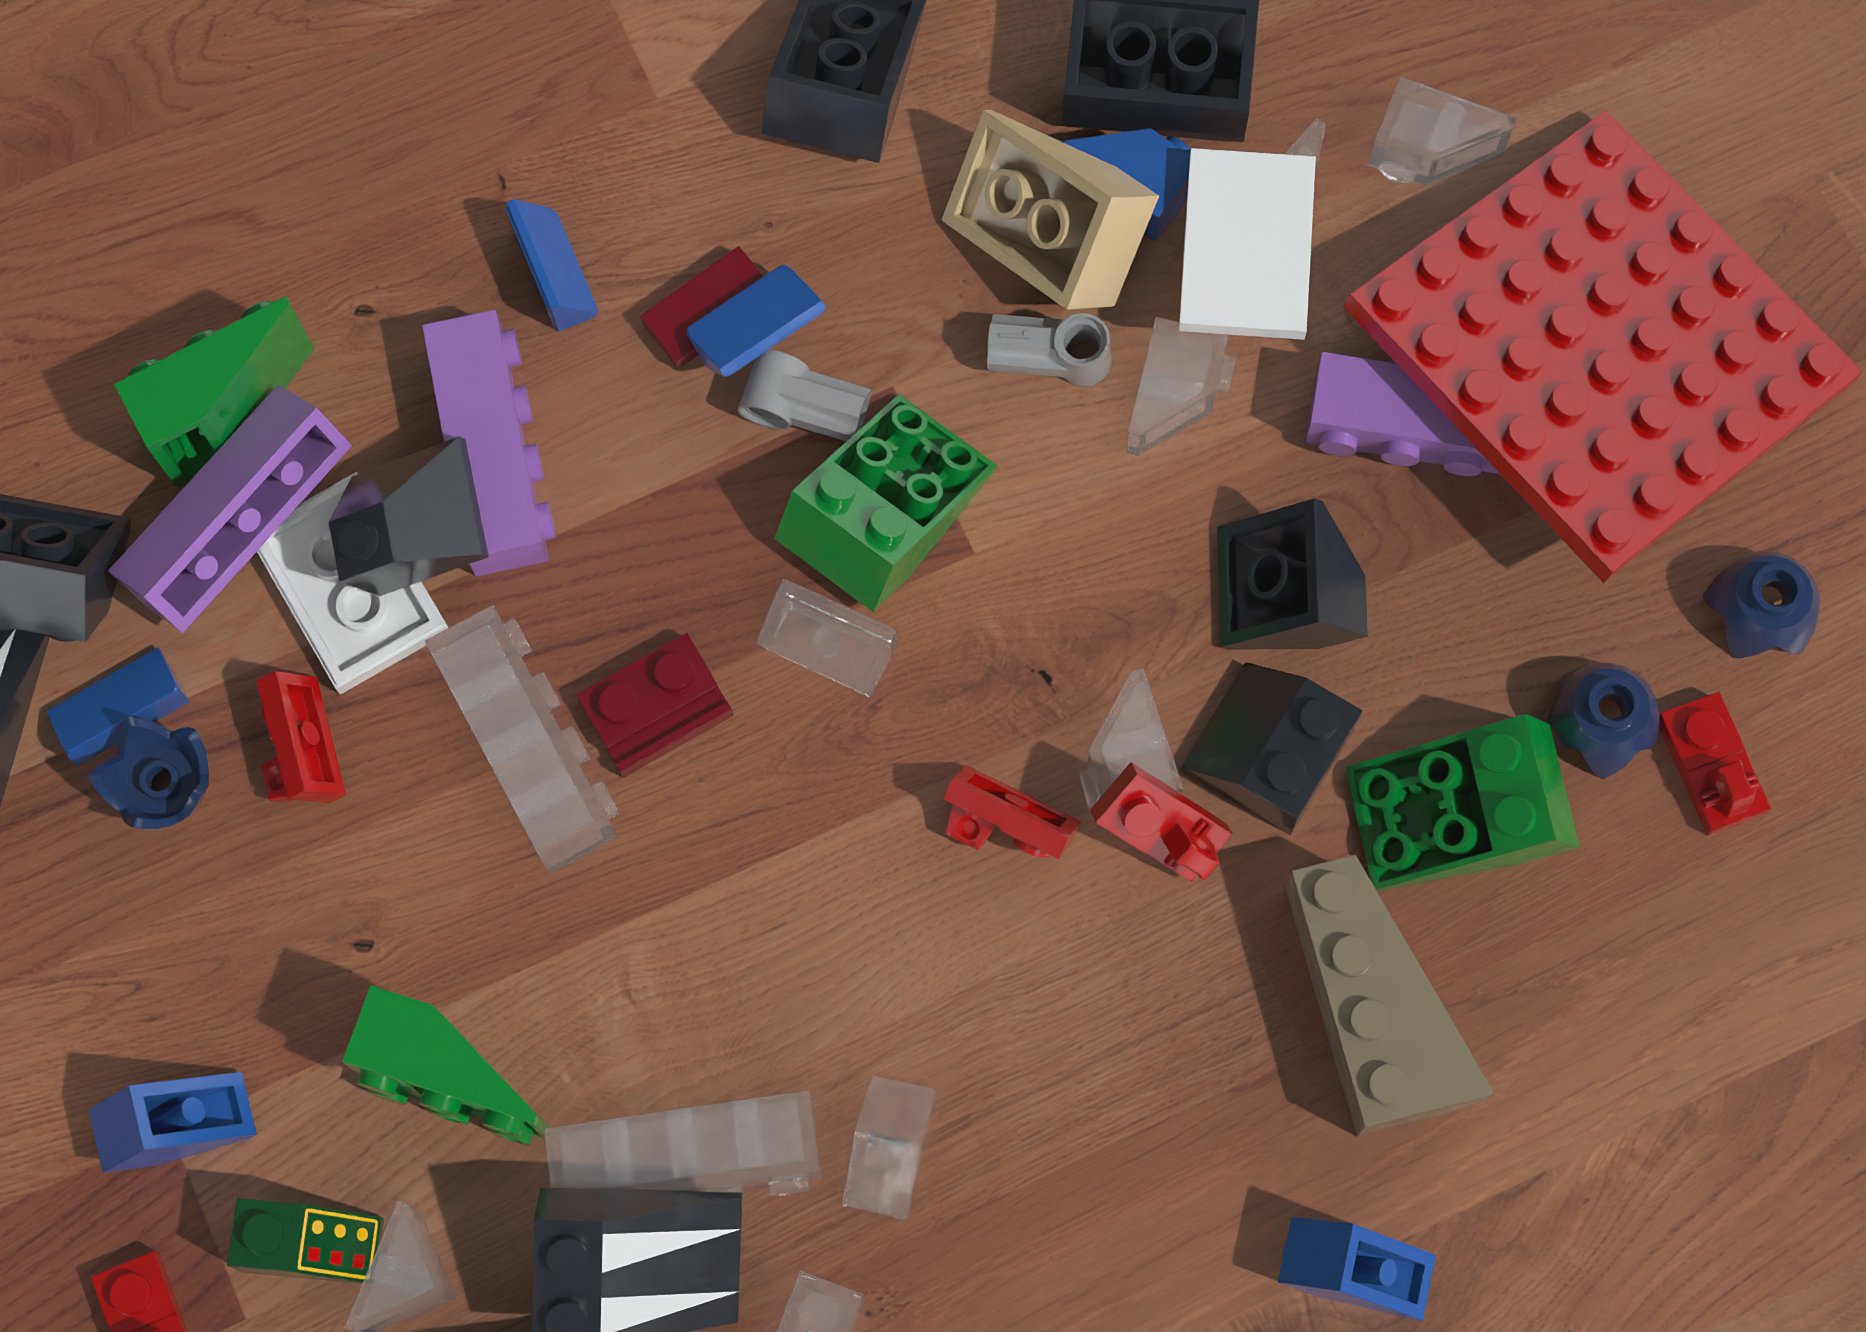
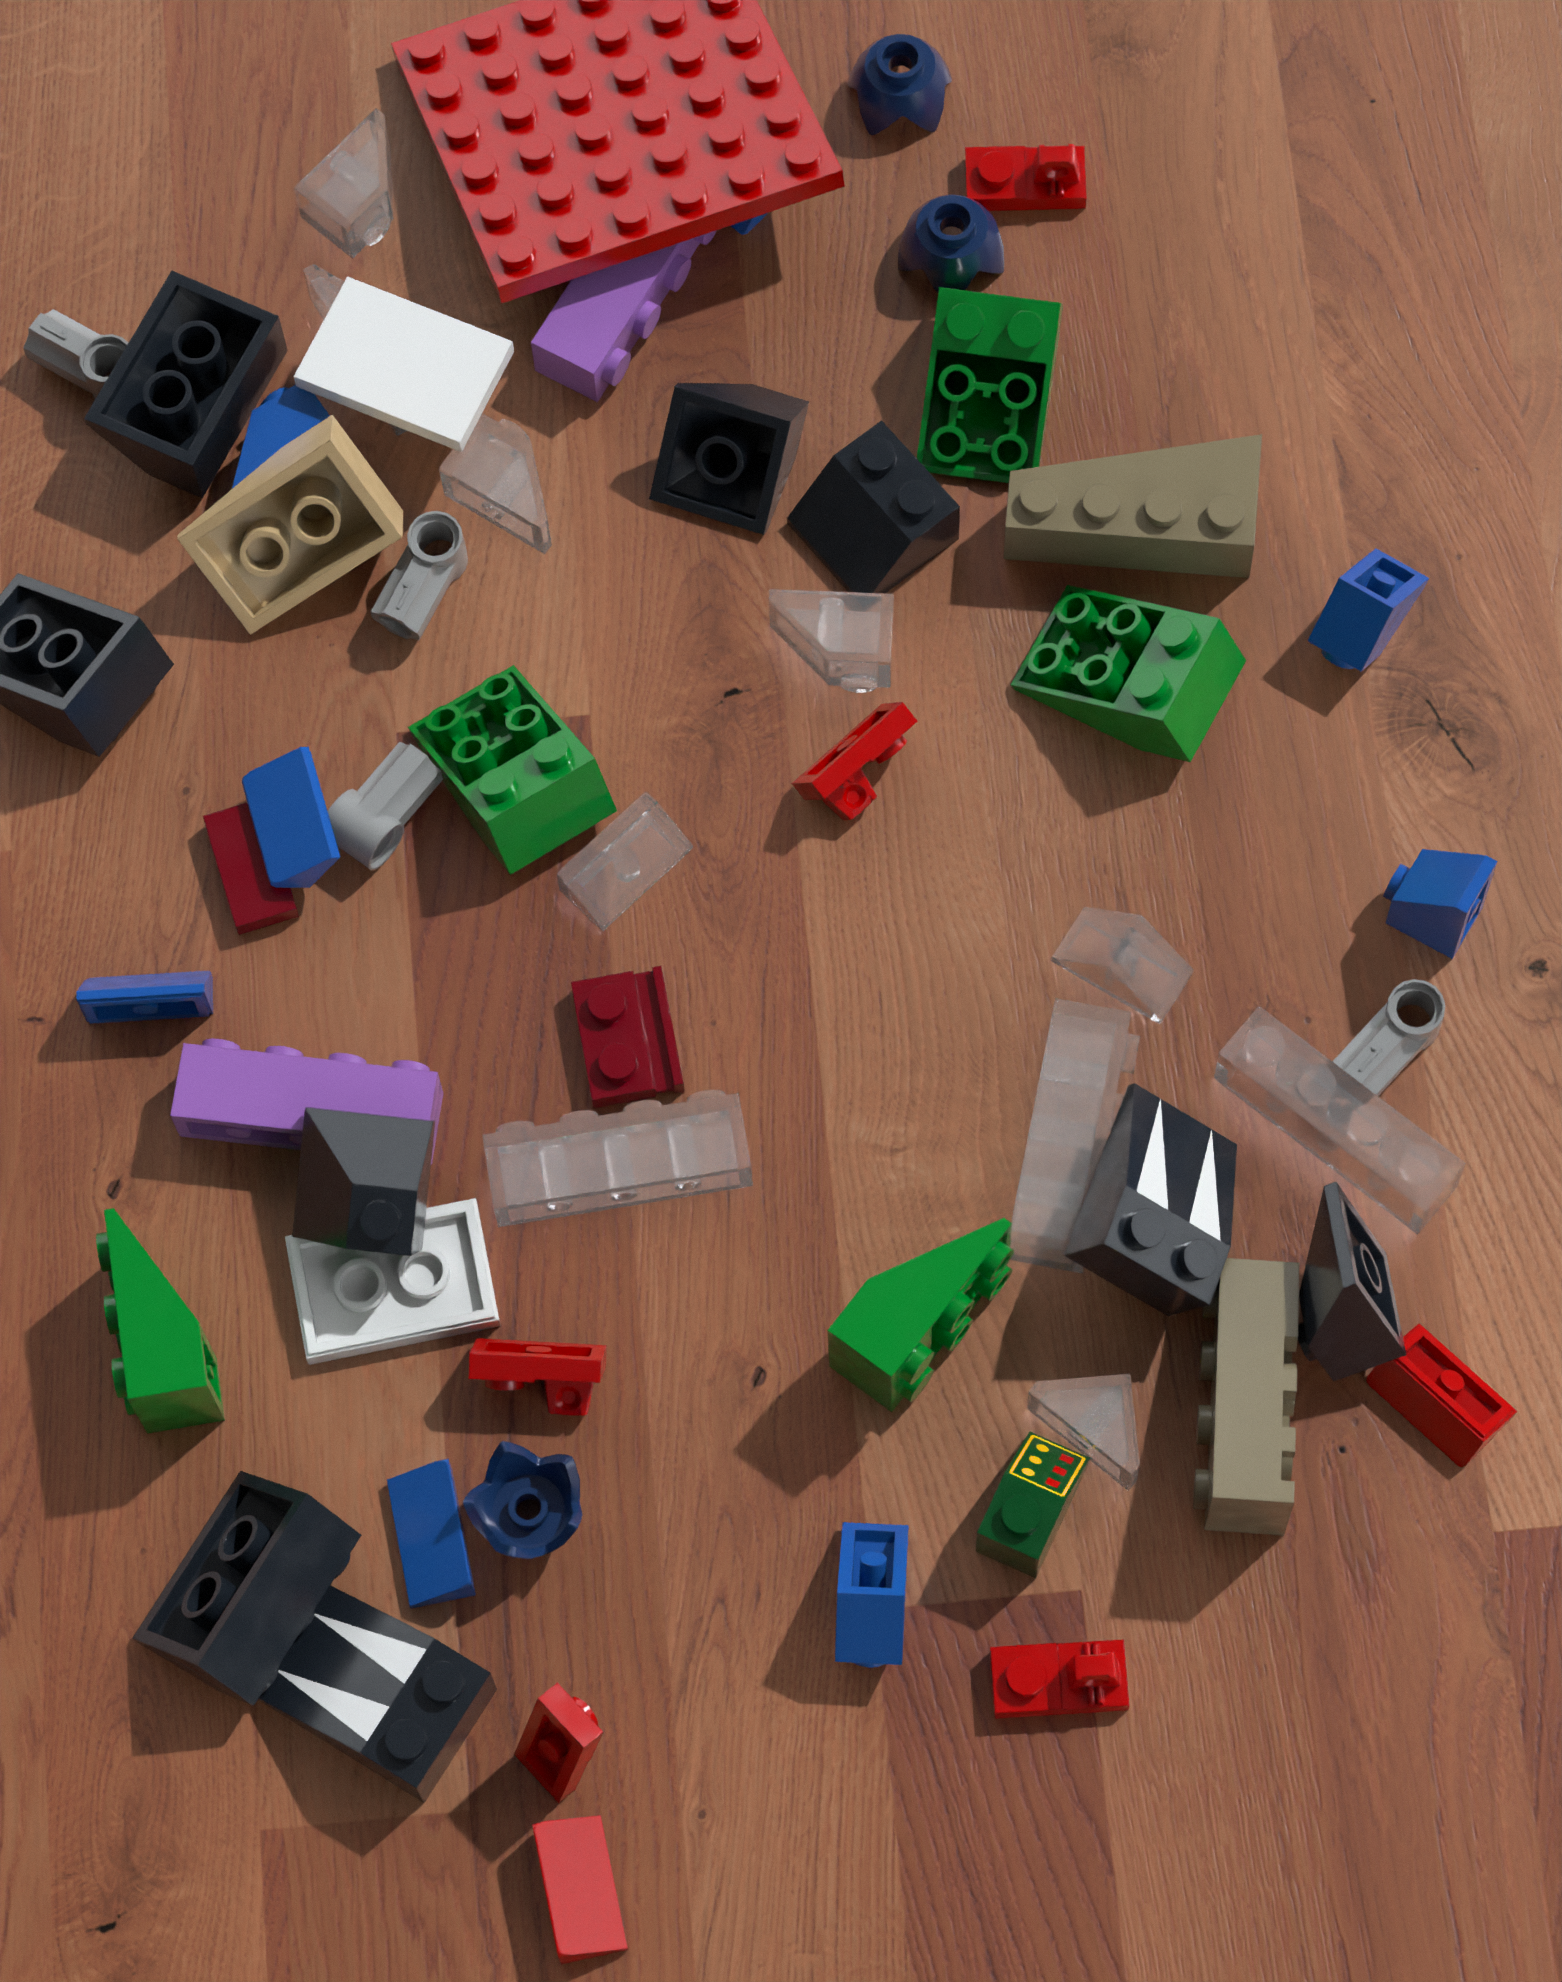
camera: 70 degrees left, 5 degrees down
medium lavender brick [108,385,352,633] -> none
red hinge [1090,762,1233,882] -> none
none -> green slope [1011,585,1246,762]

